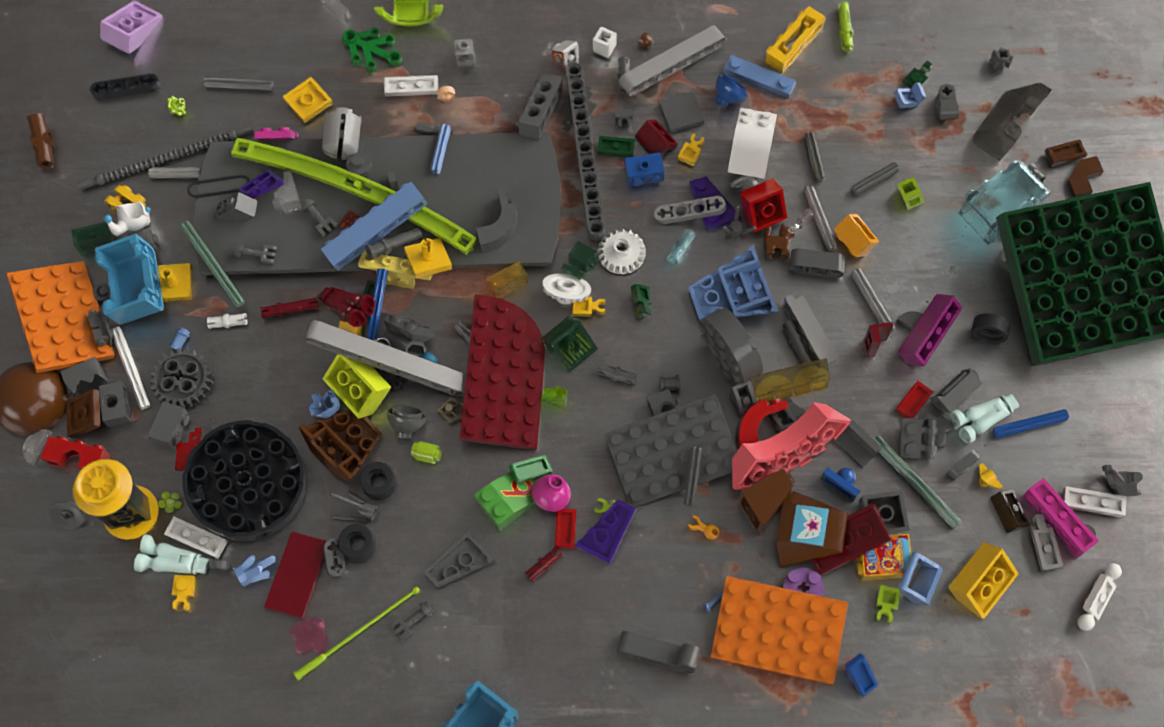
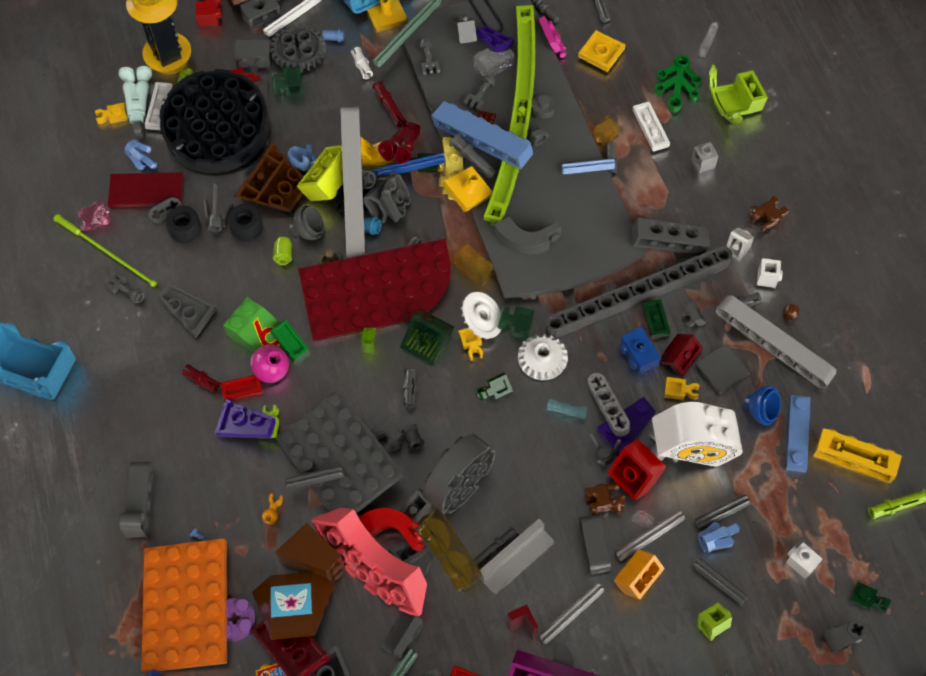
camera: 70 degrees right, 5 degrees down
light grey cylinder [322,107,362,160] -> none
light nougat tile [437,86,455,101] -> none
medium blue wedge [688,246,778,320] -> none
blue tile [821,467,860,502] -> none
medium blue bracket [893,83,926,108] -> none
none -> clear green brick [272,67,304,96]
none -> clear yellow brick [592,116,620,148]
none -> medium blue rock [697,521,740,553]
none -> reddish brown animal [749,196,789,231]
none -> white brick [786,542,822,579]

